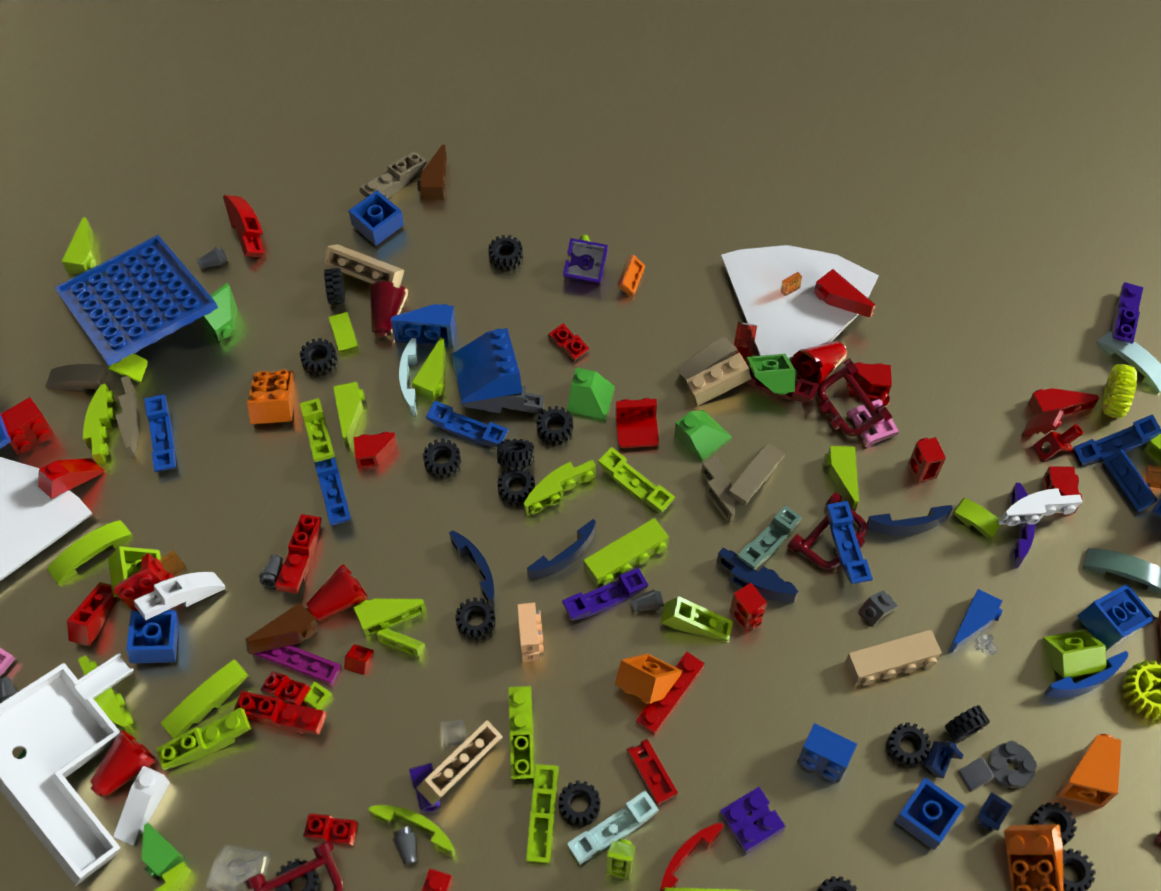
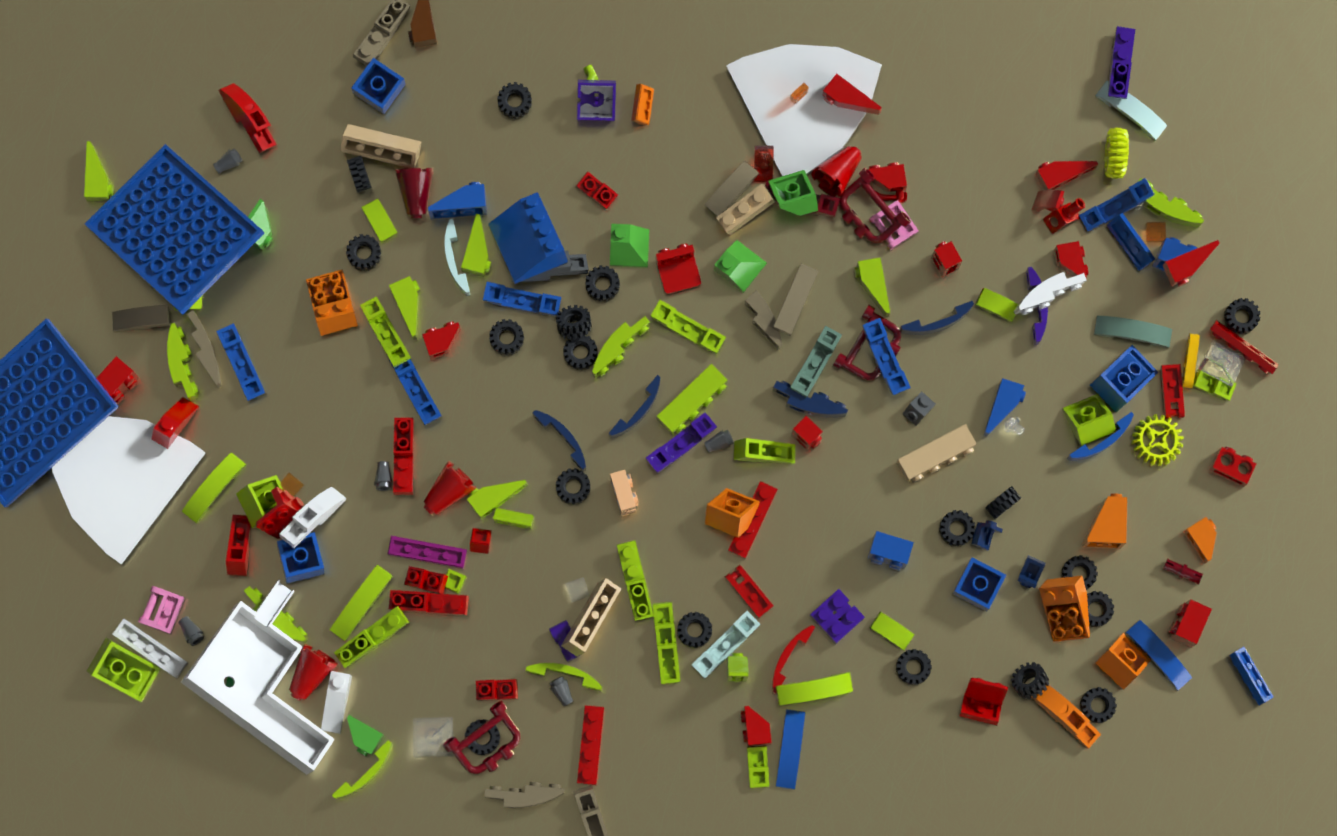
camera: 15 degrees left, 20 degrees up
reddish brown slope [246,603,317,654] -> none
light grey slope [959,757,994,791] -> none
dark grey plate [988,741,1037,789] -> none
none -> lime slope [869,612,915,650]

